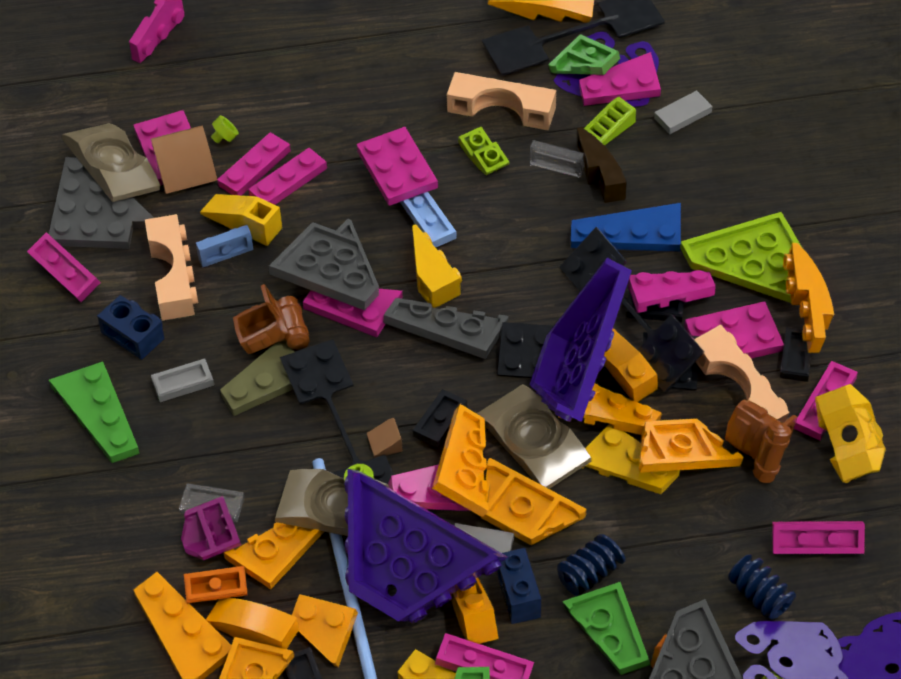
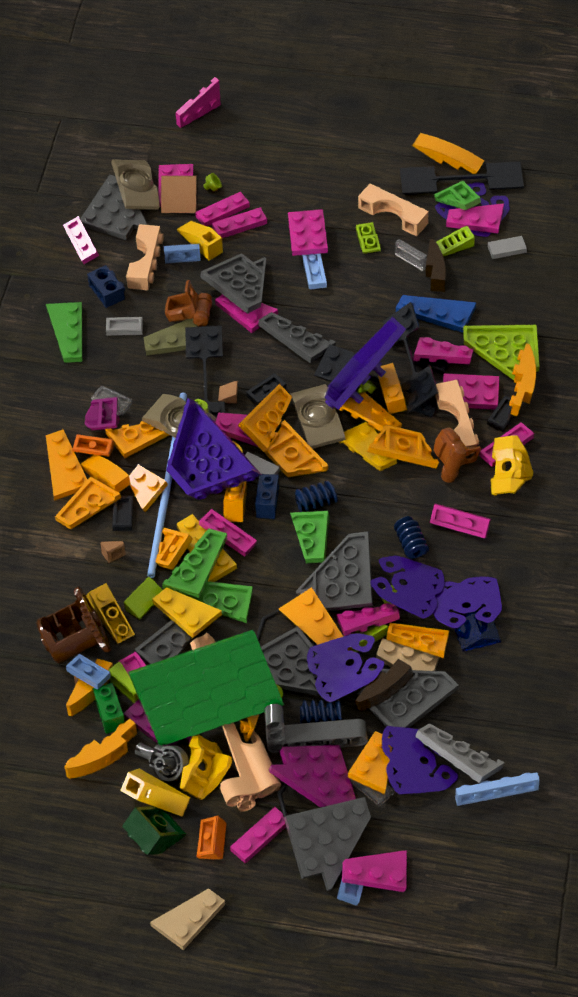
camera: 20 degrees right, 0 degrees up
yellow slope [412,224,462,308] -> none

